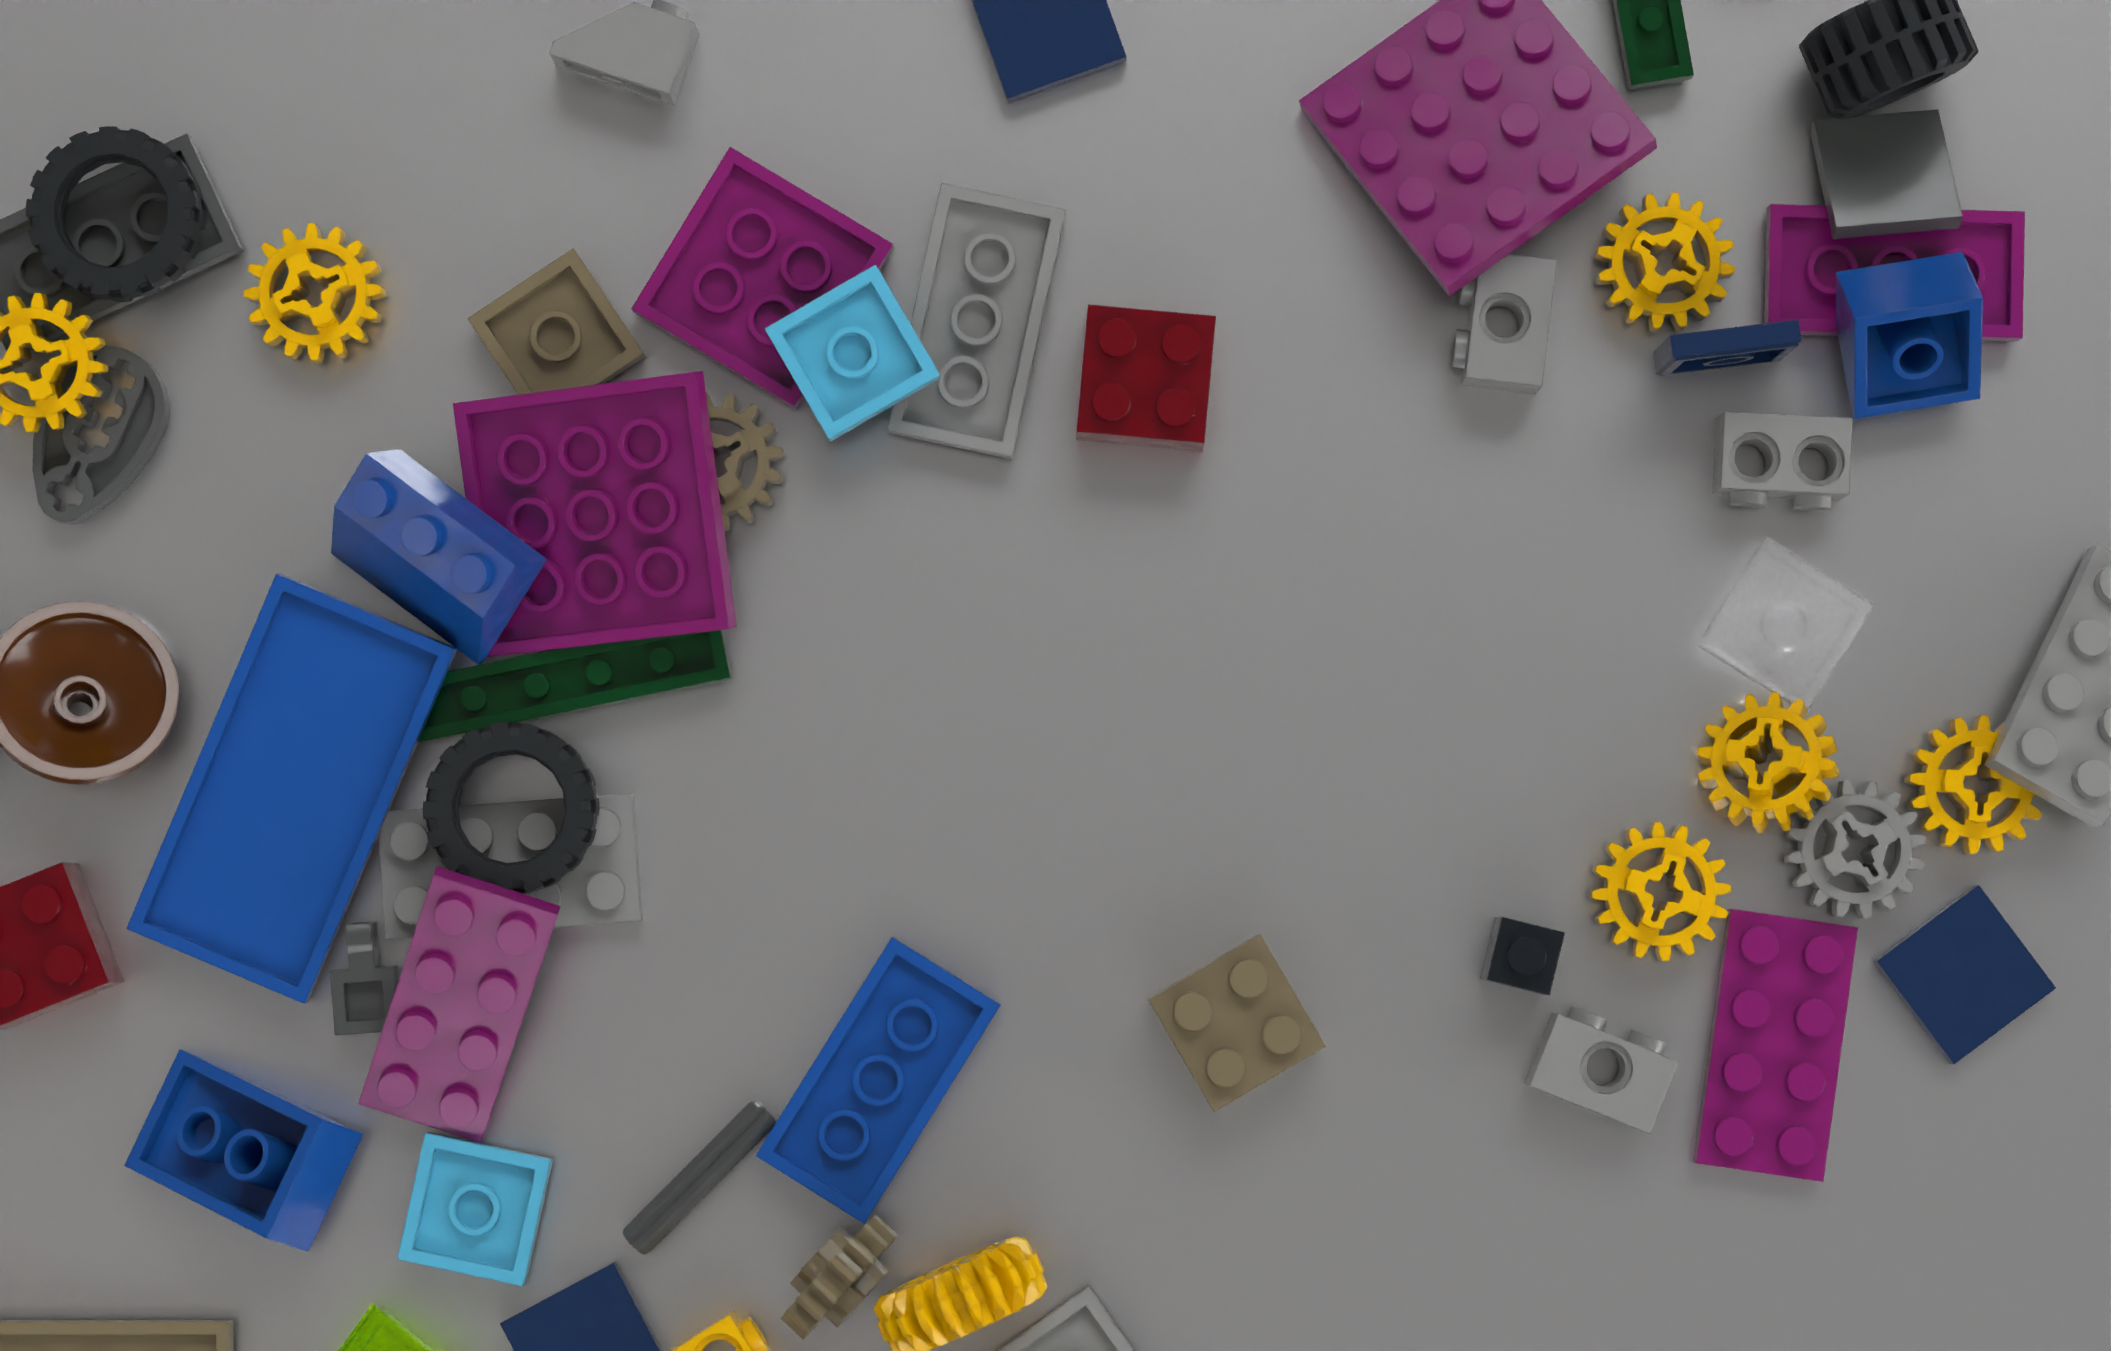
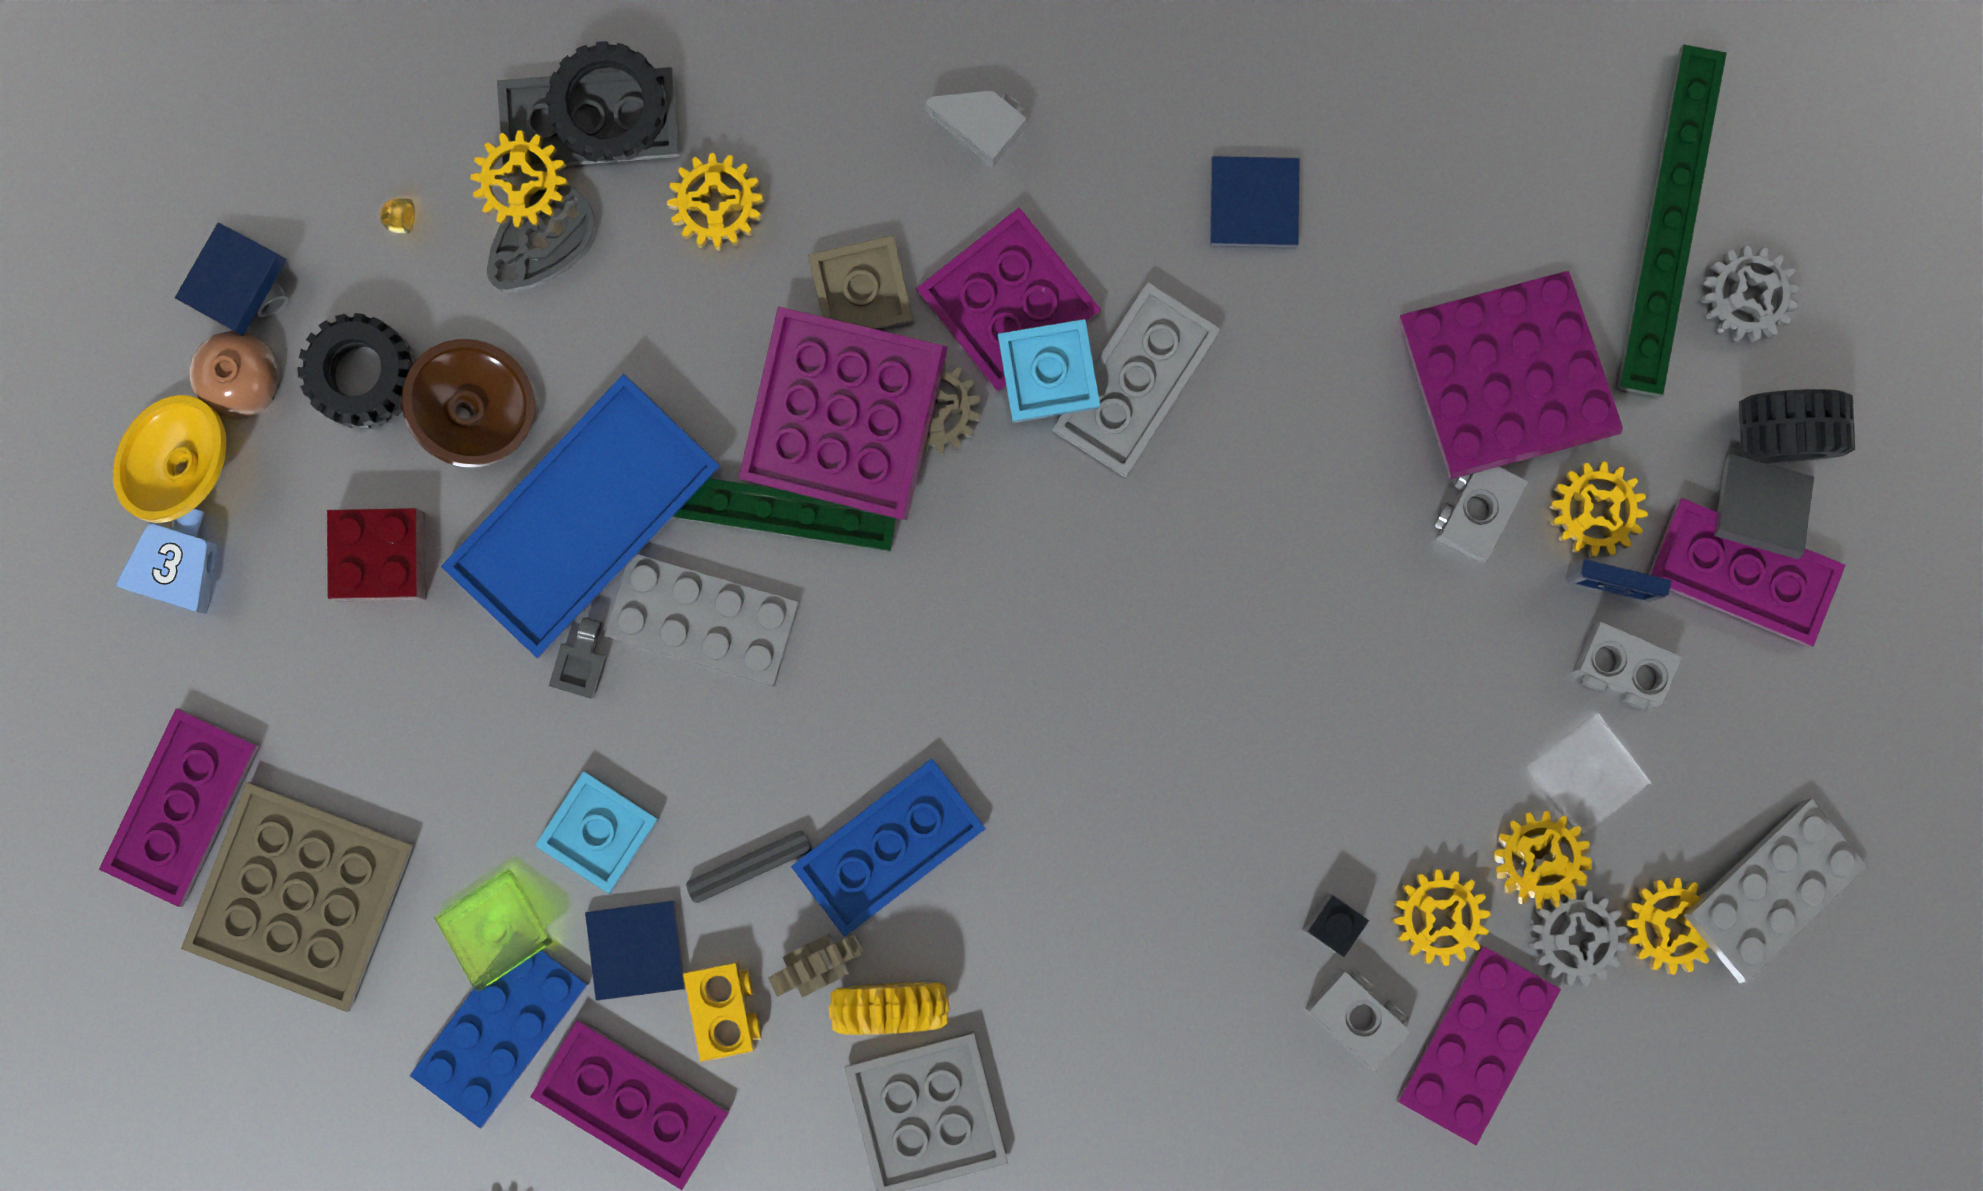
camera: 20 degrees right, 0 degrees up
blue slope [124,1049,364,1252] -> none
blue slope [331,449,547,664] -> none
magenta plate [358,866,561,1143] -> none
black tyre [423,722,600,894] -> none
dark red brick [1076,304,1216,451] -> none
dark tan brick [1148,934,1326,1112] -> none
blue slope [1836,252,1983,419] -> none
dark blue tile [1873,885,2056,1064] -> none

